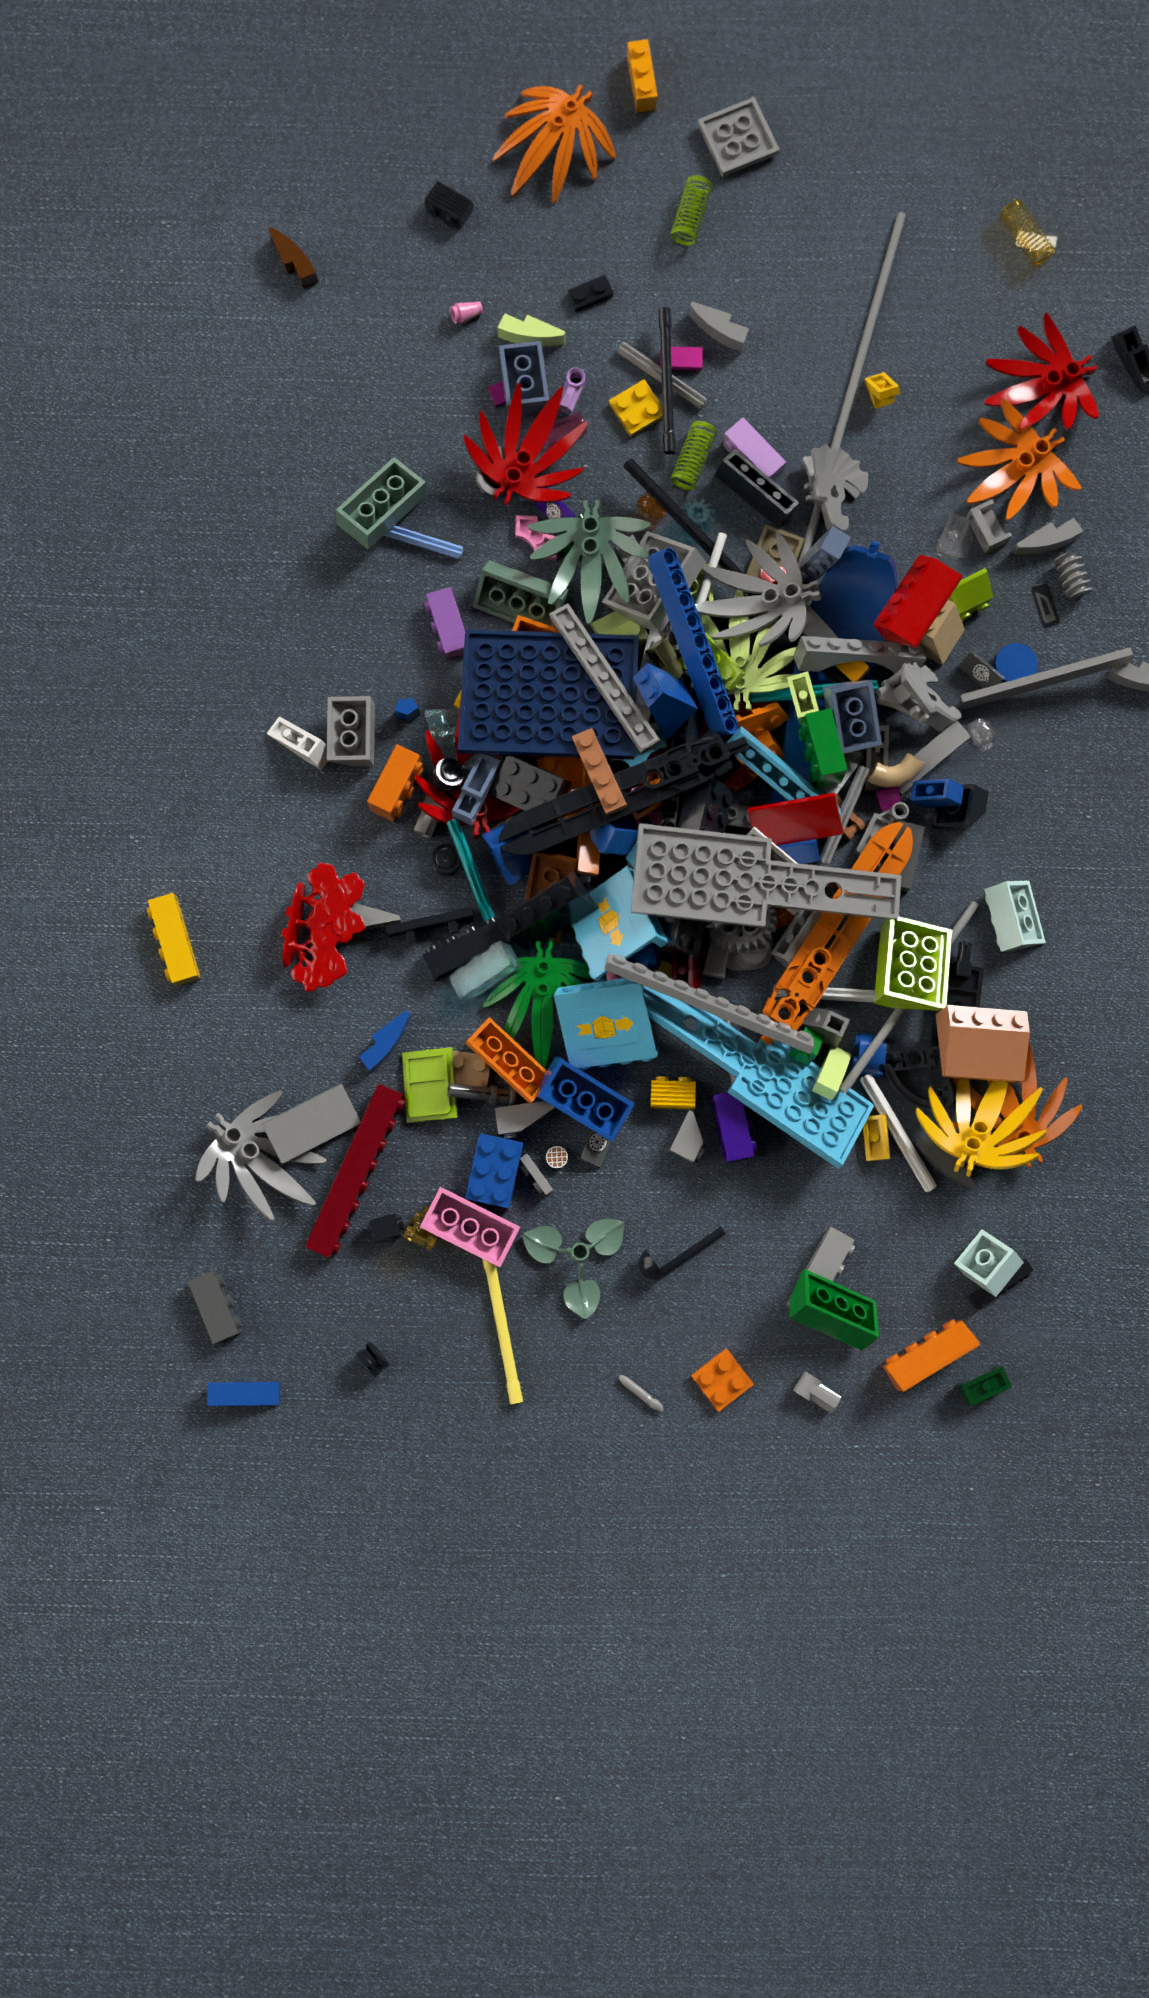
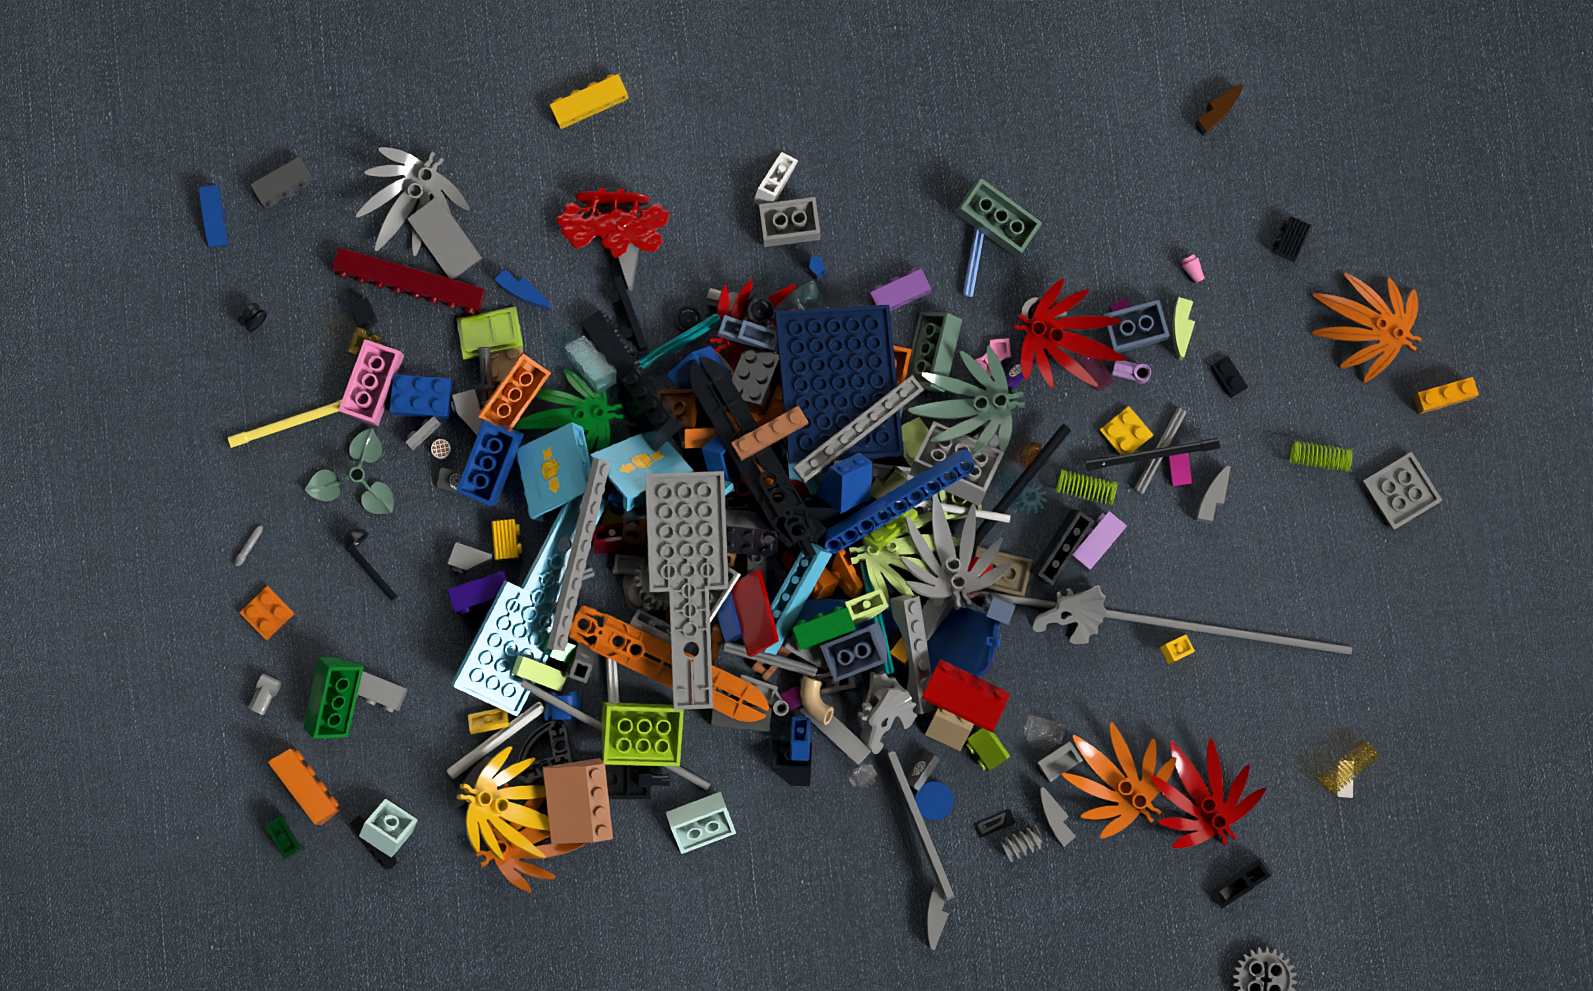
camera: 85 degrees right, 0 degrees up
orange brick [367,744,424,822] -> none

